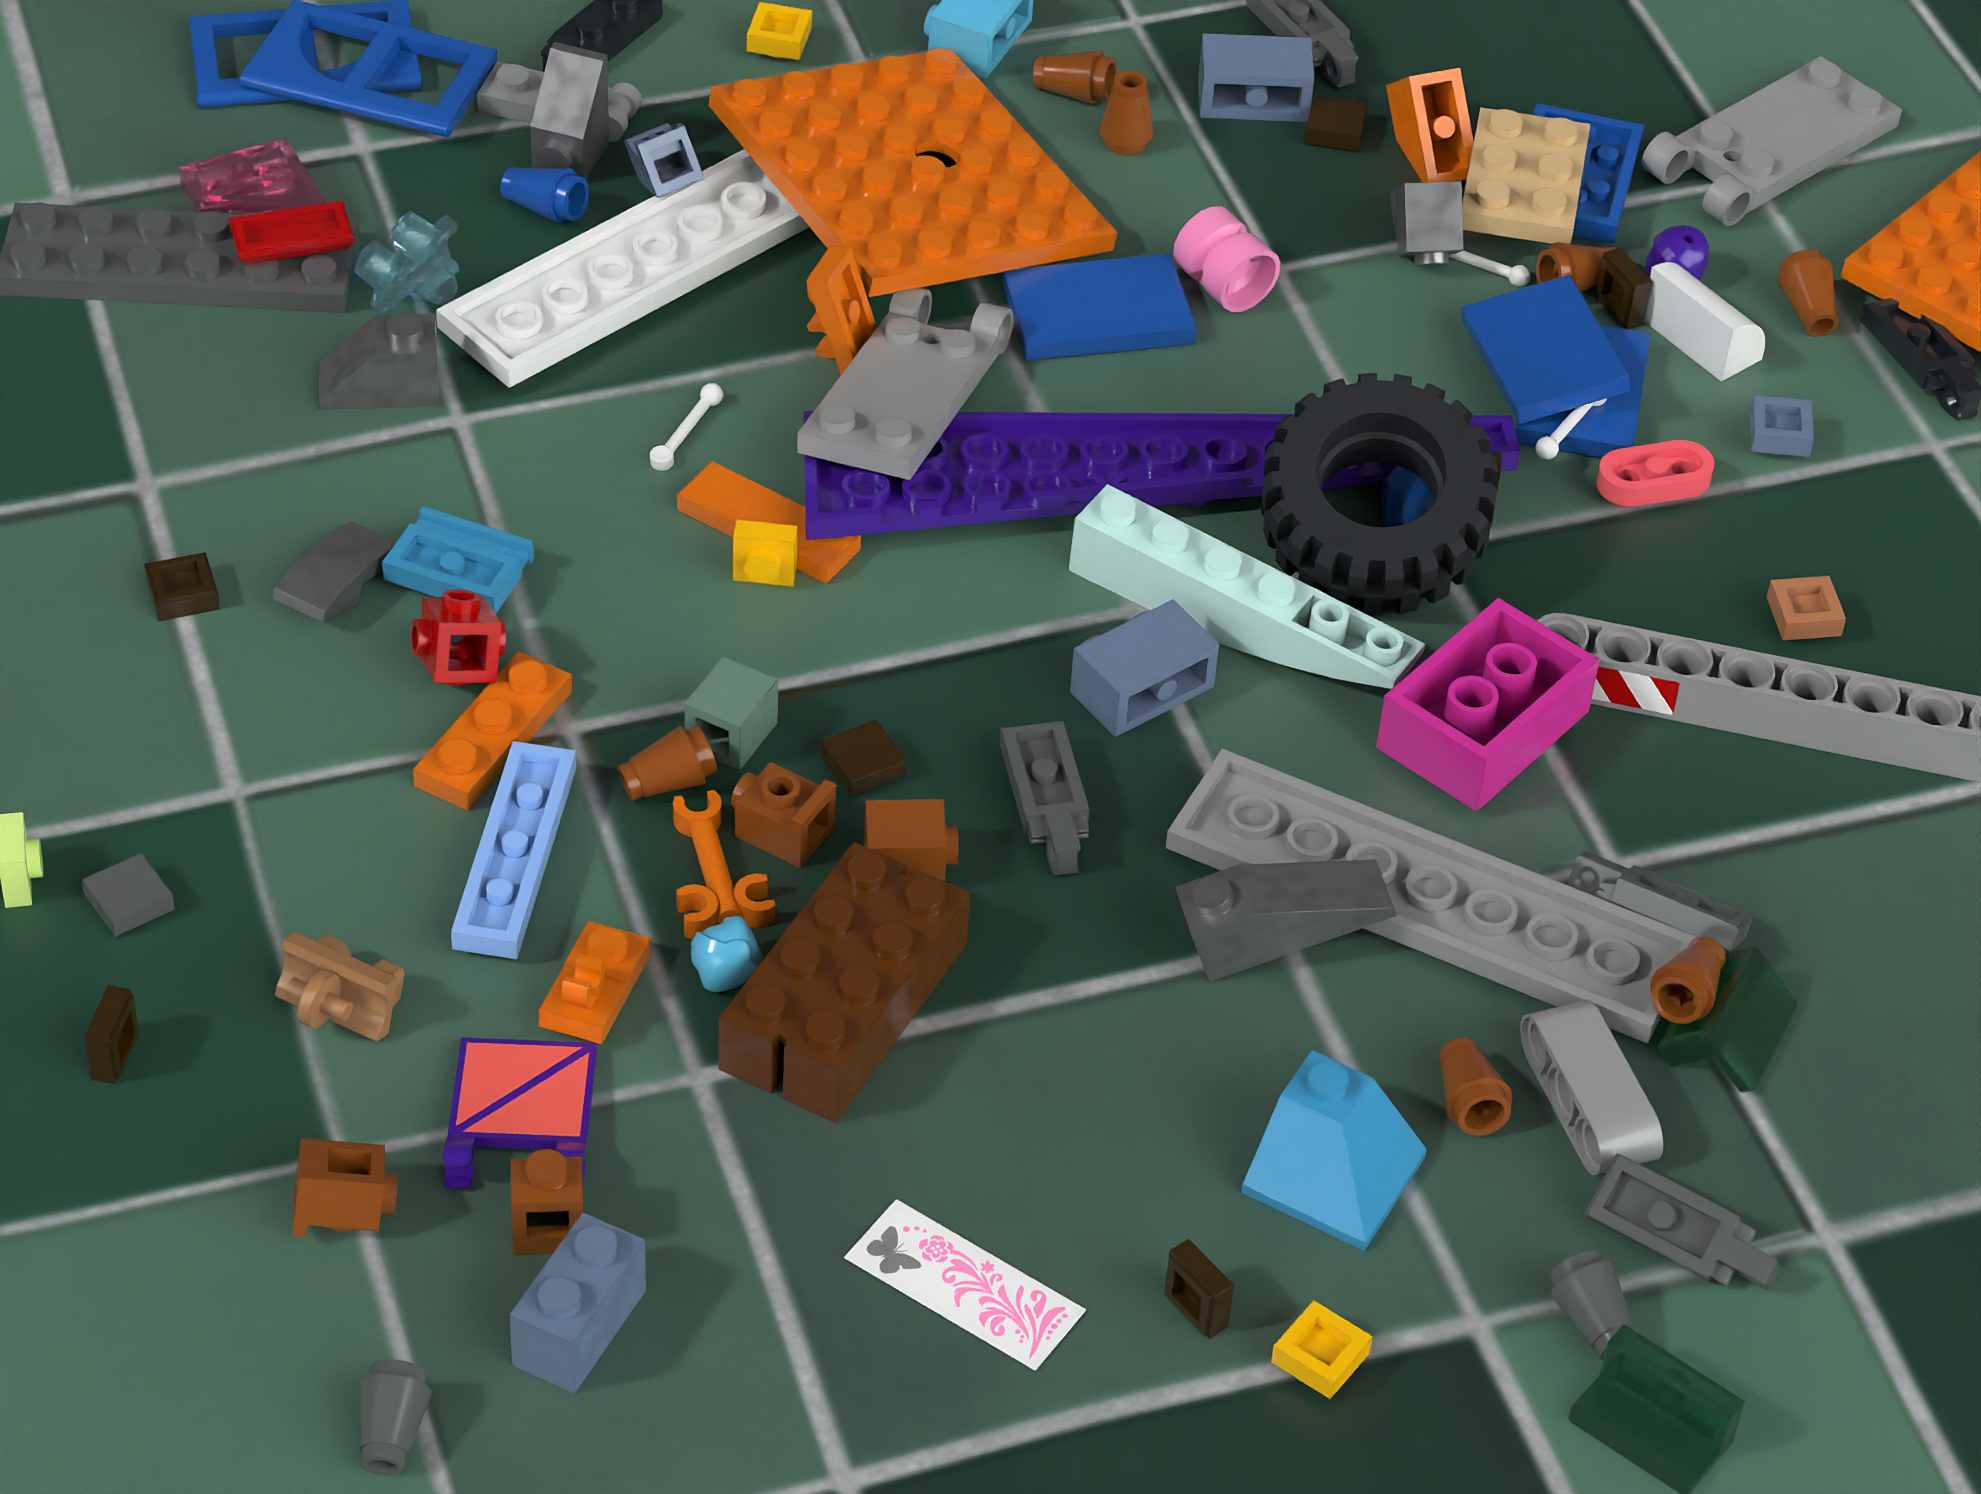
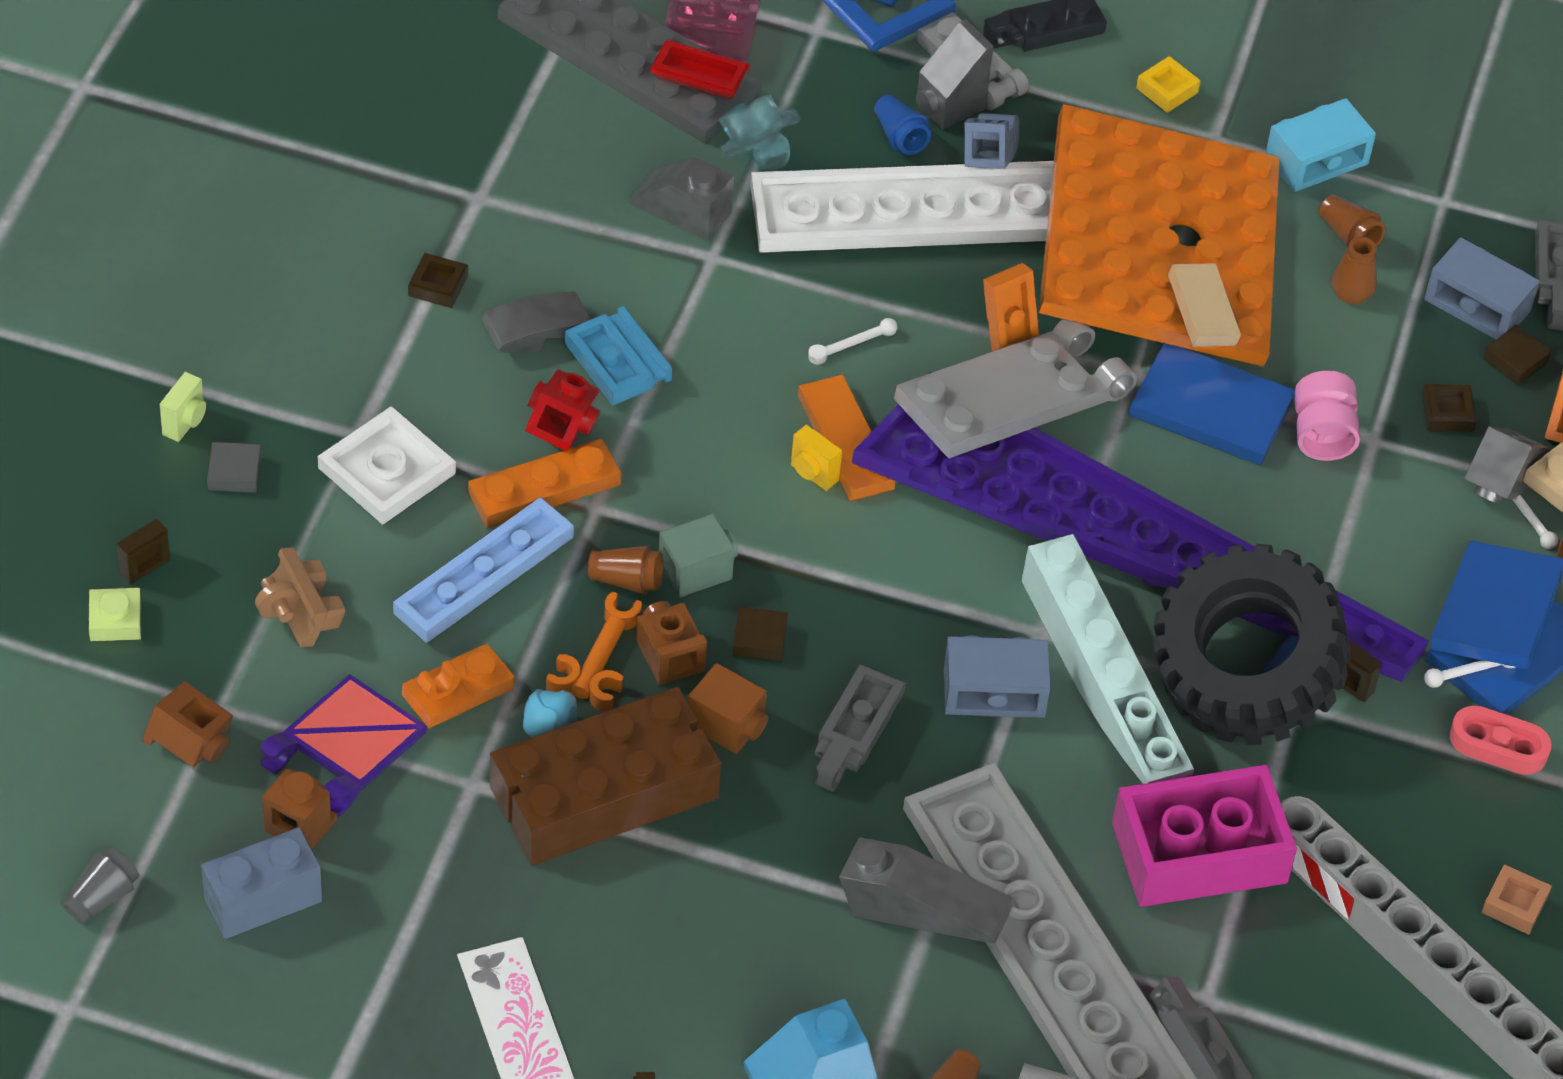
camera: 35 degrees right, 5 degrees up
none -> yellowish green plate [89,588,141,641]
none -> white plate [318,406,456,525]
none -> tan tile [1168,263,1241,347]
none -> dark brown tile [1422,384,1477,432]

